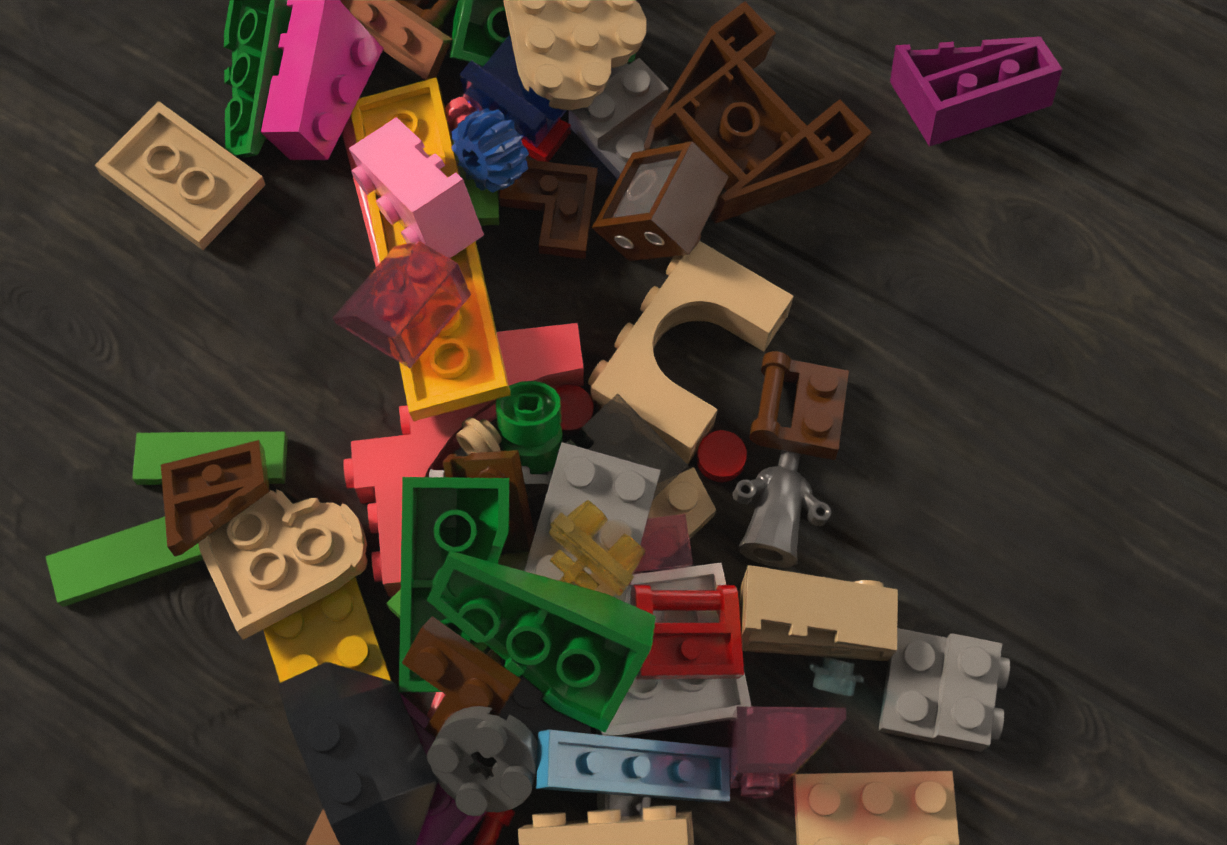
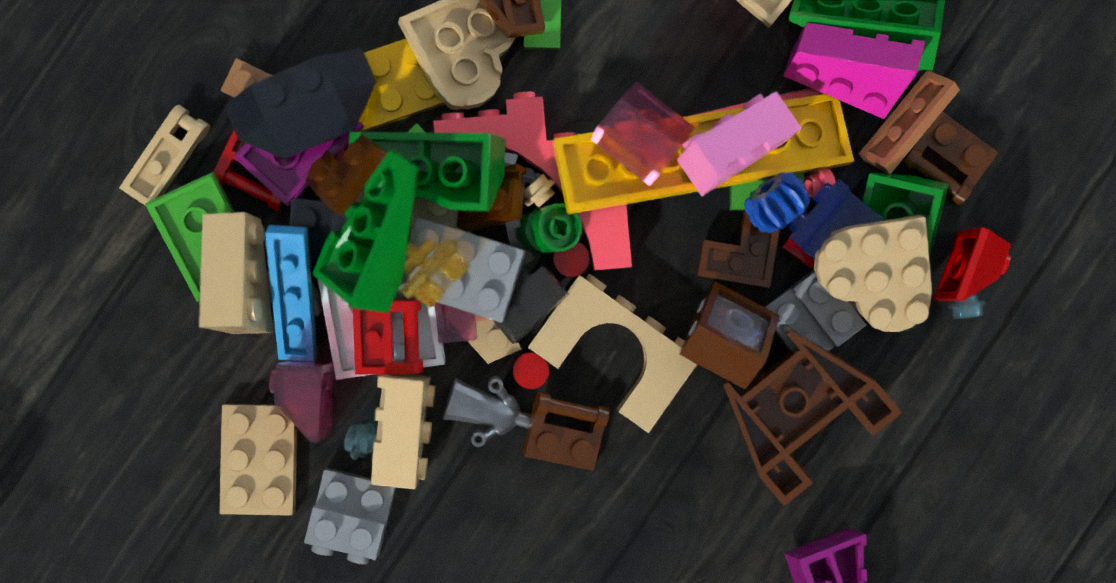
camera: 90 degrees right, 20 degrees up
dark grey plate [427,706,537,816] -> none

